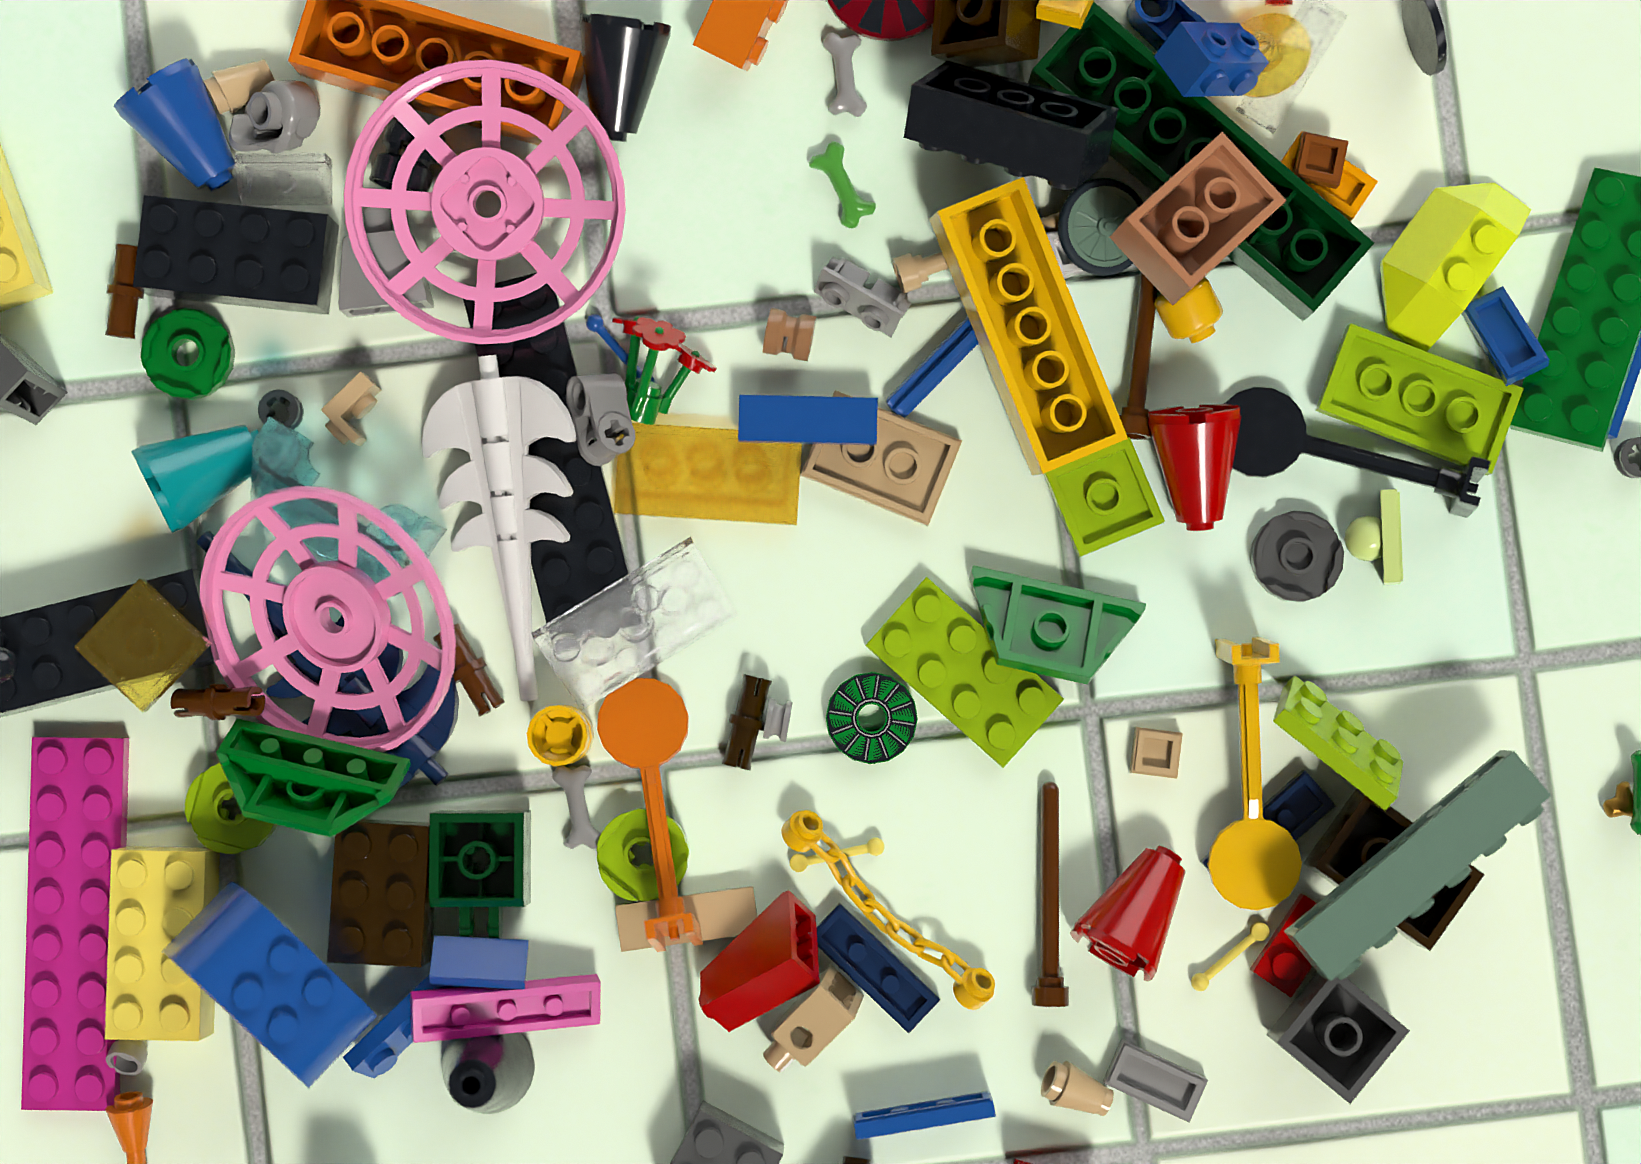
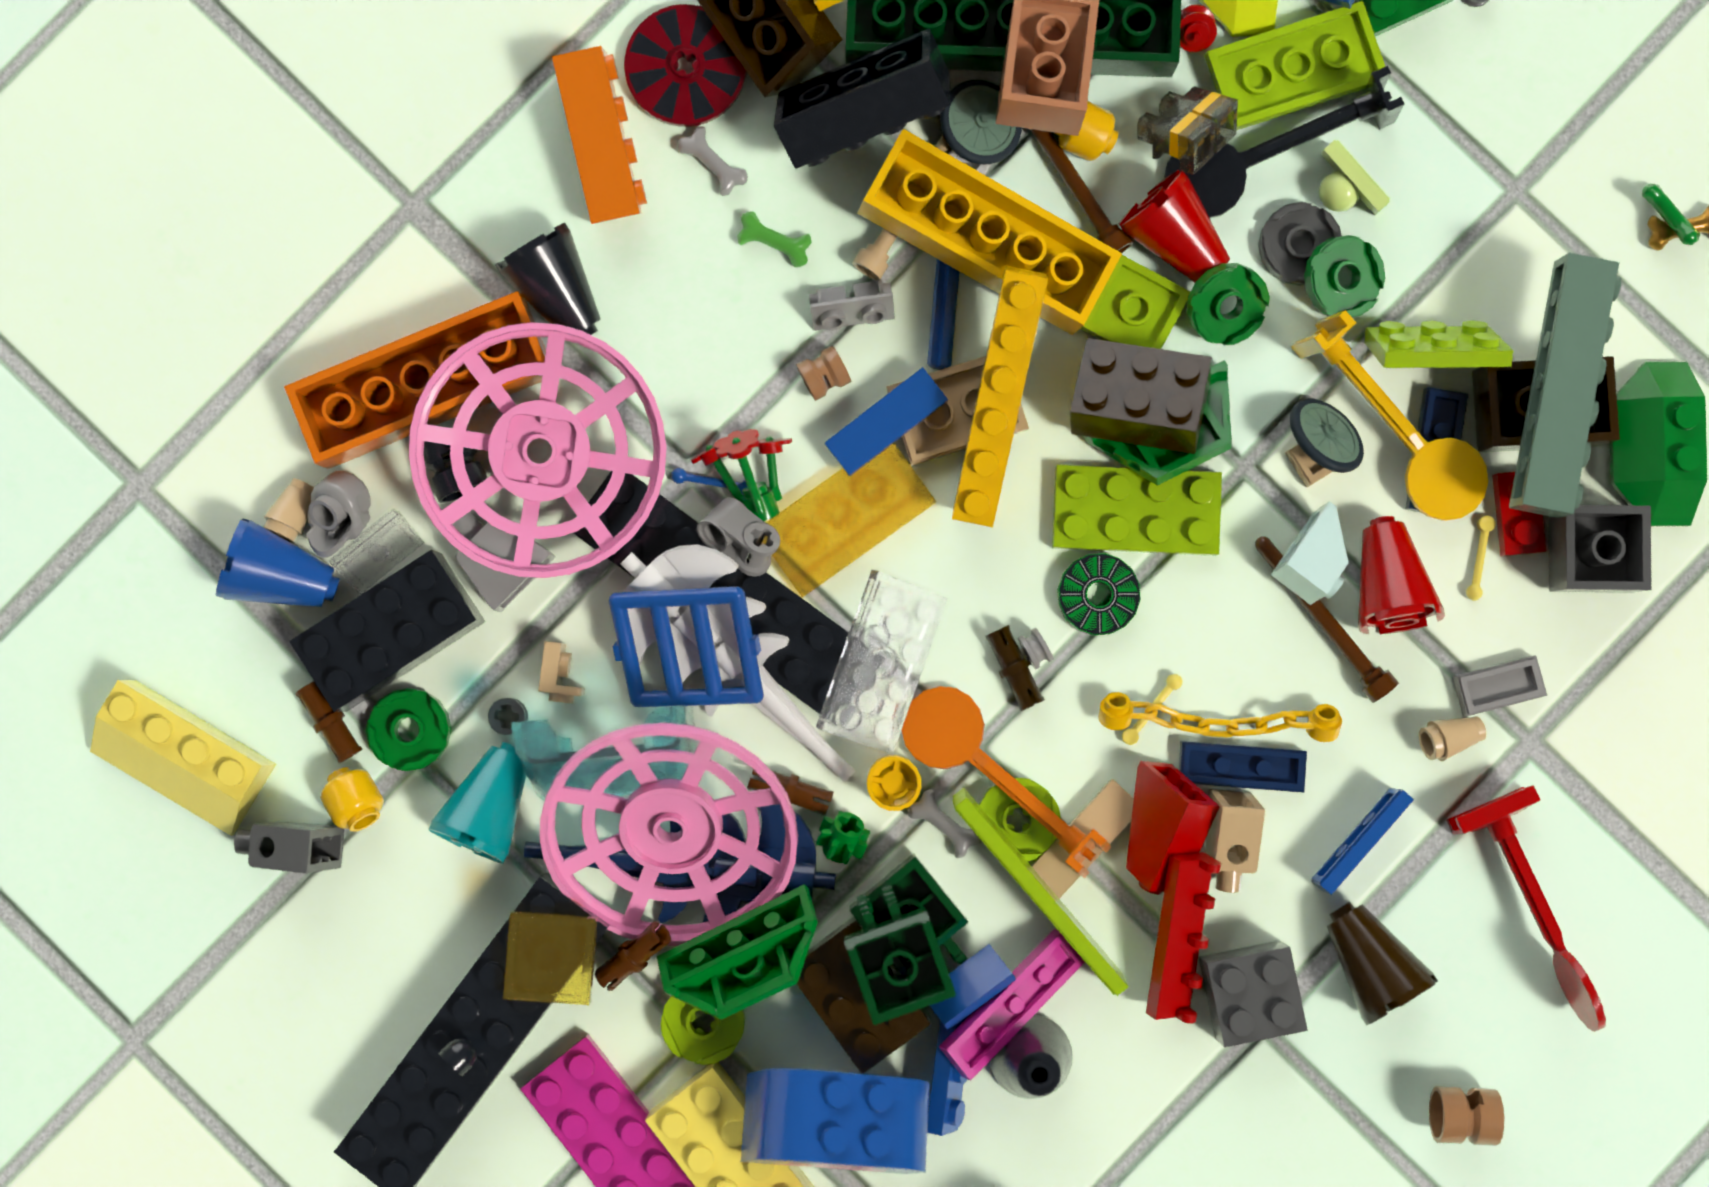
camera: 40 degrees left, 0 degrees up
none -> yellow head [320,767,384,832]
none -> blue bar [609,587,764,707]
none -> green gear [816,811,871,865]
none -> dark green hinge [844,884,957,1025]
none -> yellow brick [952,265,1048,528]
none -> lime tile [953,787,1128,996]
none -> brick [1070,338,1212,454]
none -> clear smoke hips [1137,86,1238,175]
none -> red hinge [1145,852,1221,1024]
none -> red wheel [1180,5,1217,52]
none -> green tile [1187,263,1270,346]
none -> light aqua slope [1271,501,1349,605]
none -> sand green wheel [1290,399,1364,473]
none -> green tile [1304,235,1386,317]
none -> green wedge [1610,362,1707,527]

